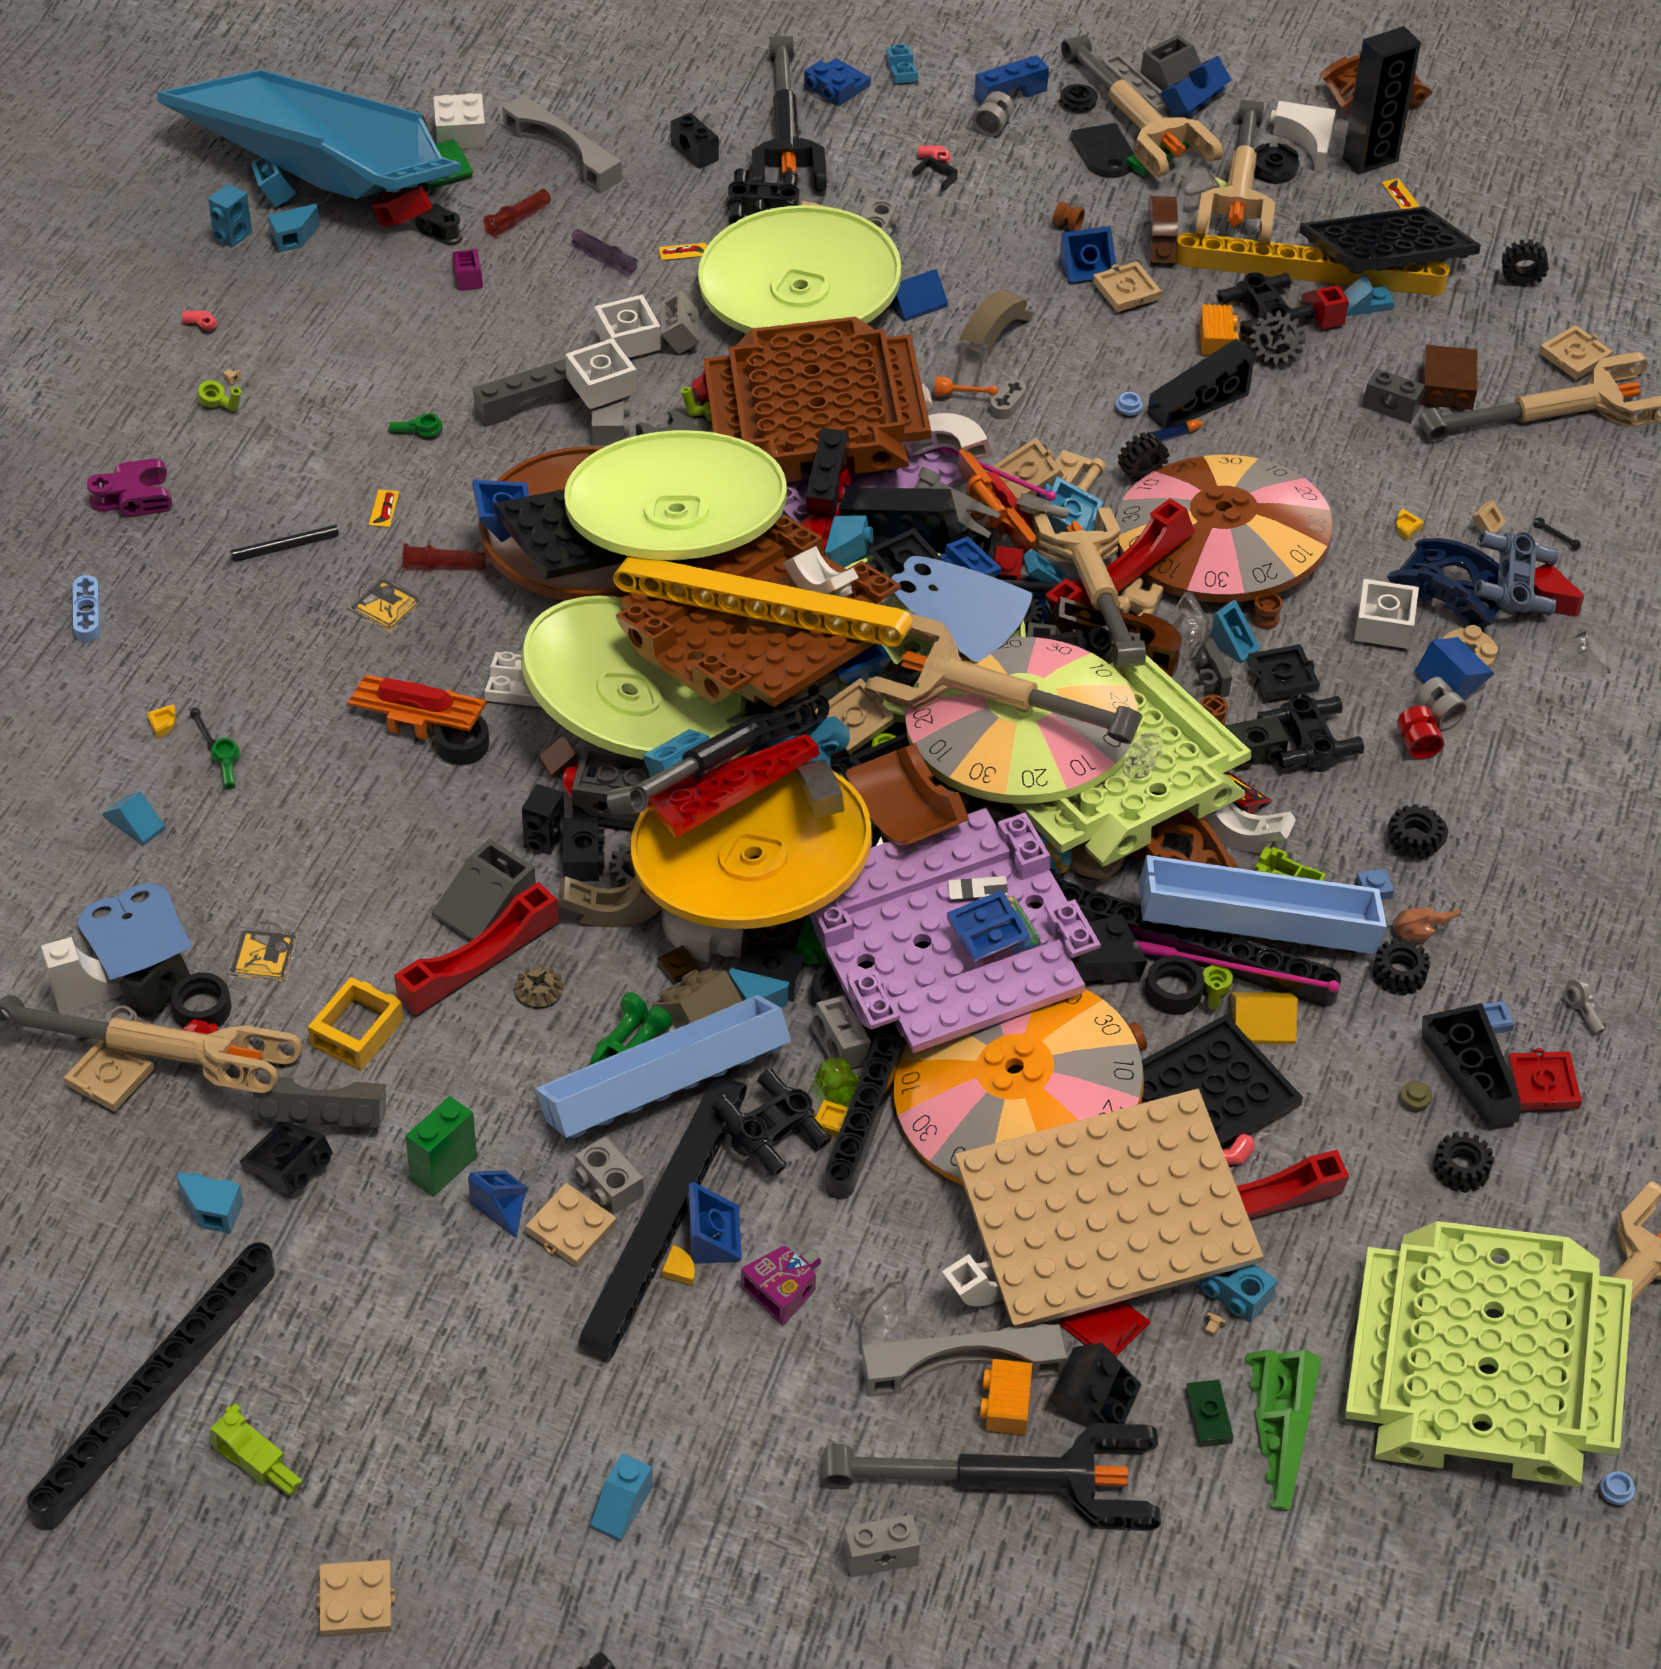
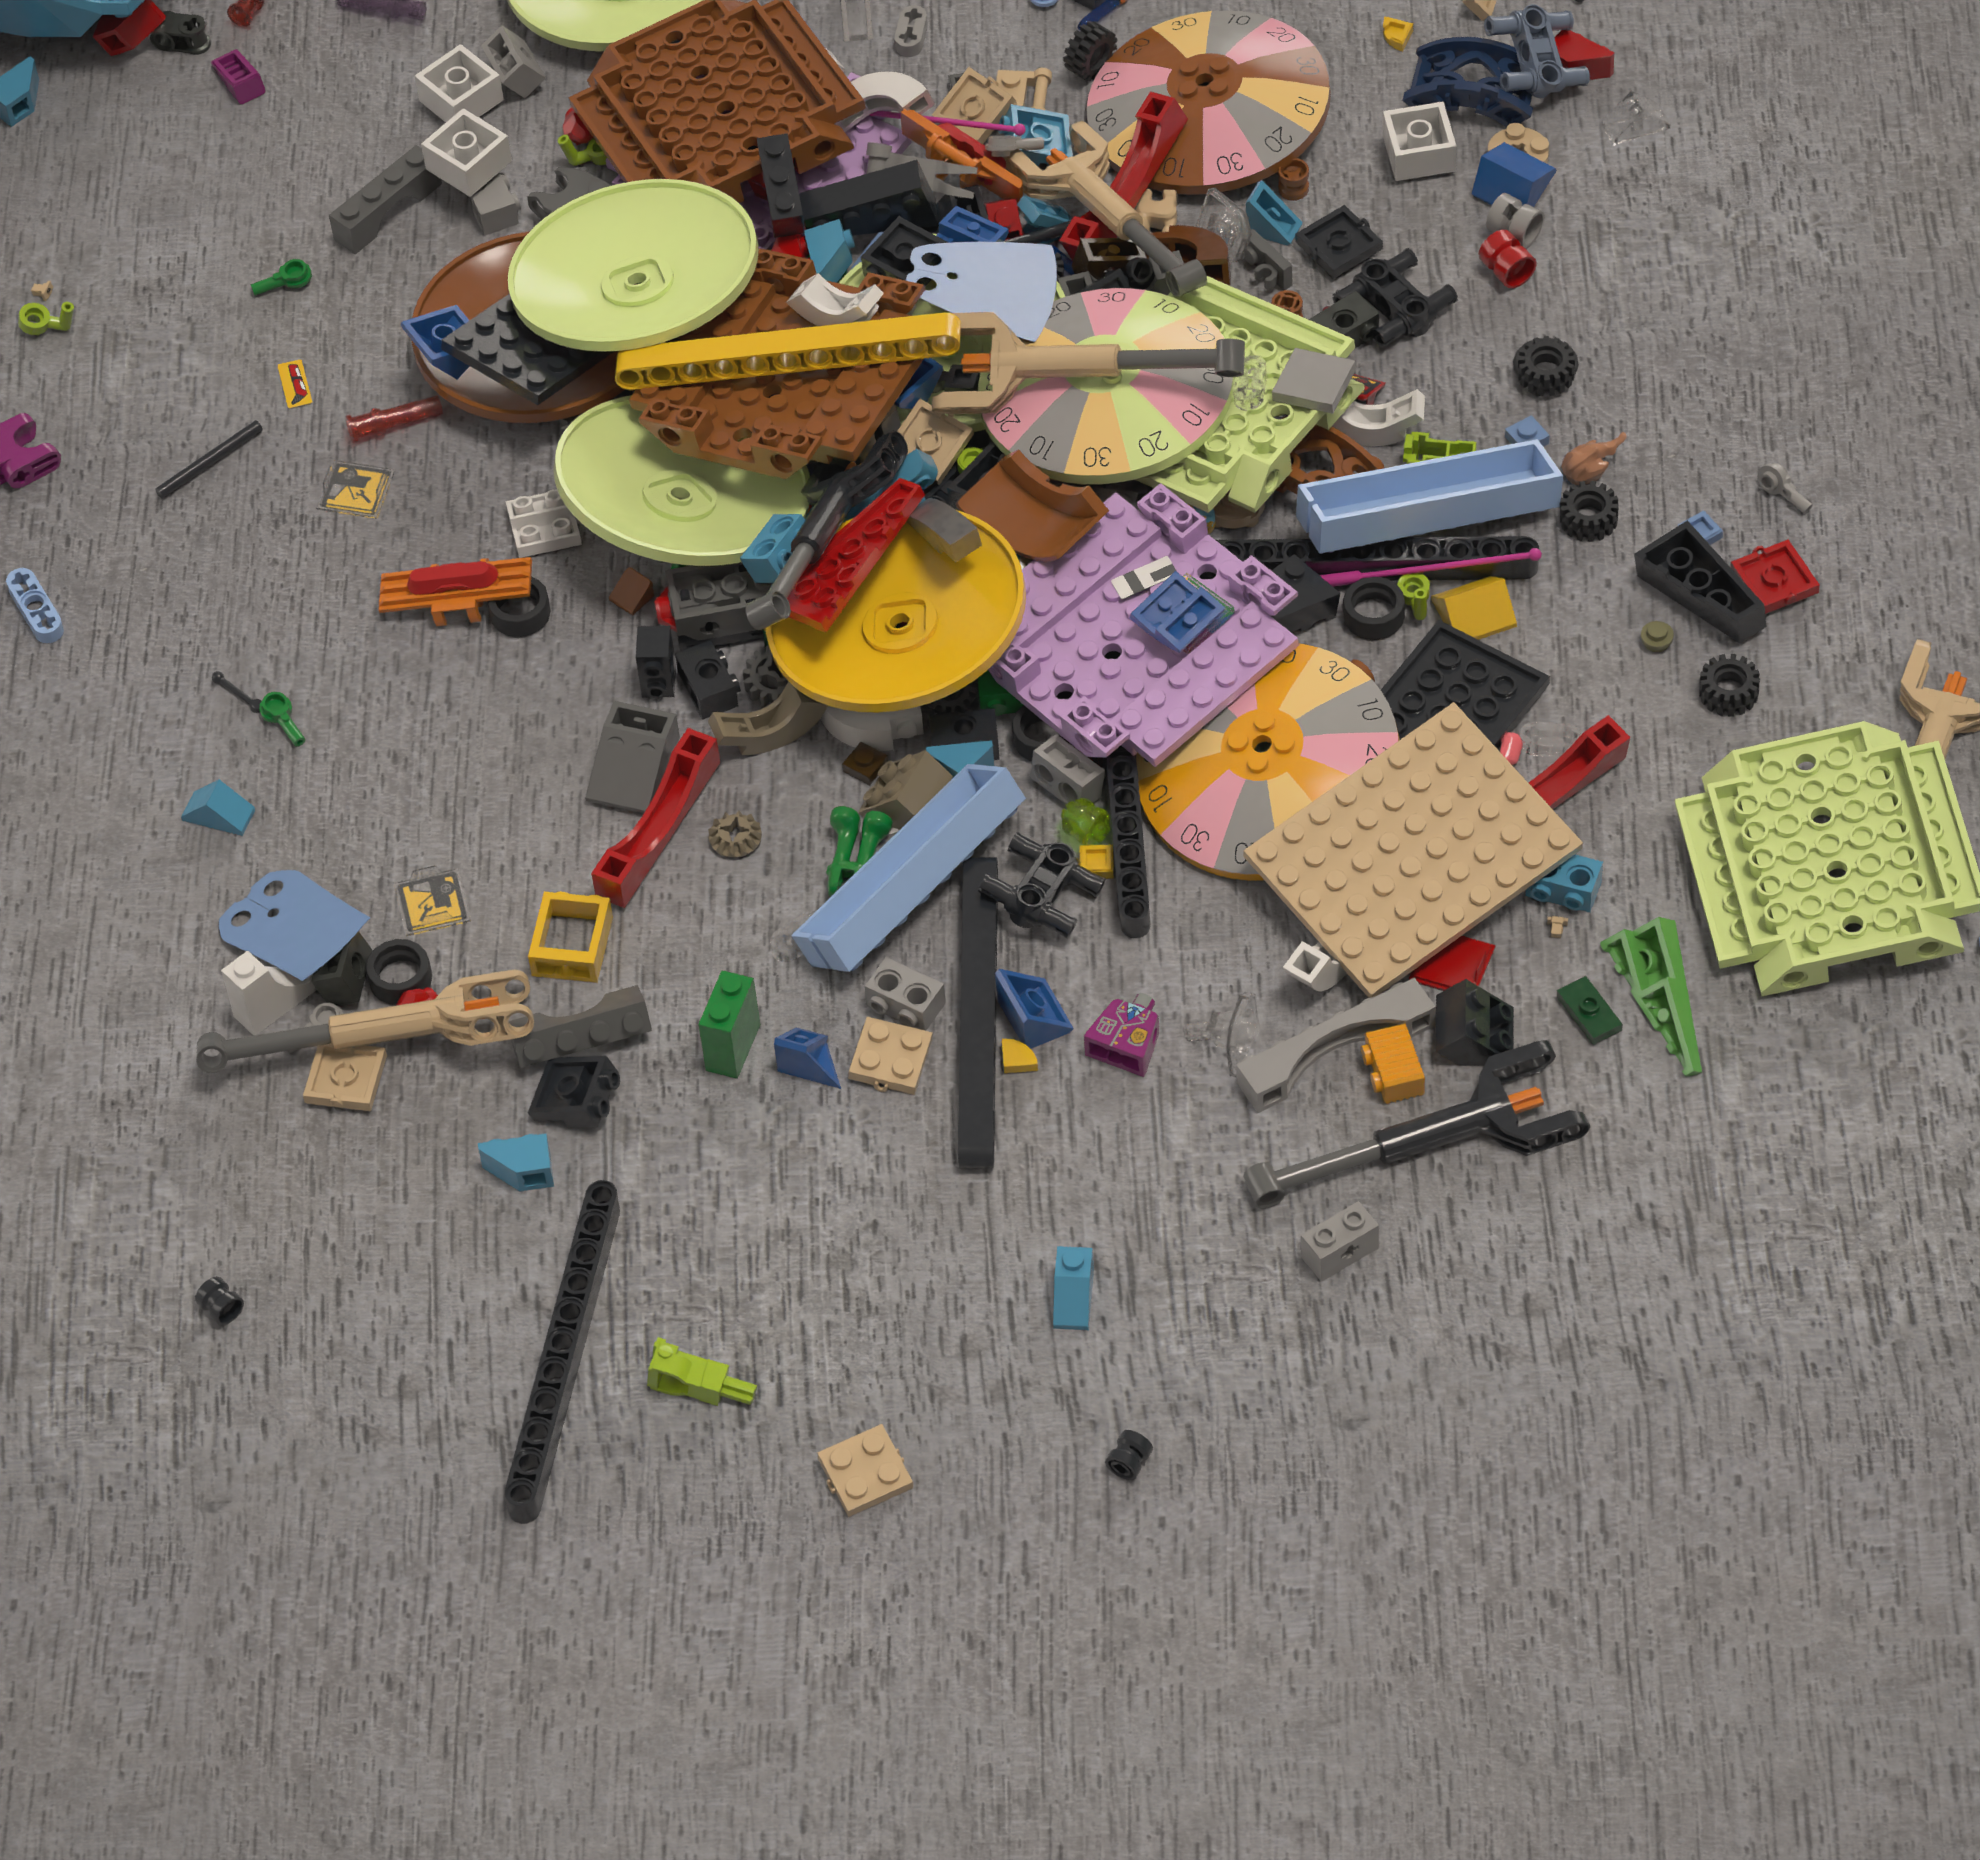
camera: 15 degrees left, 5 degrees up
yellow tile [147,704,177,739] -> none
orange hinge [935,376,998,398] -> none
none -> light grey tile [1272,348,1356,414]

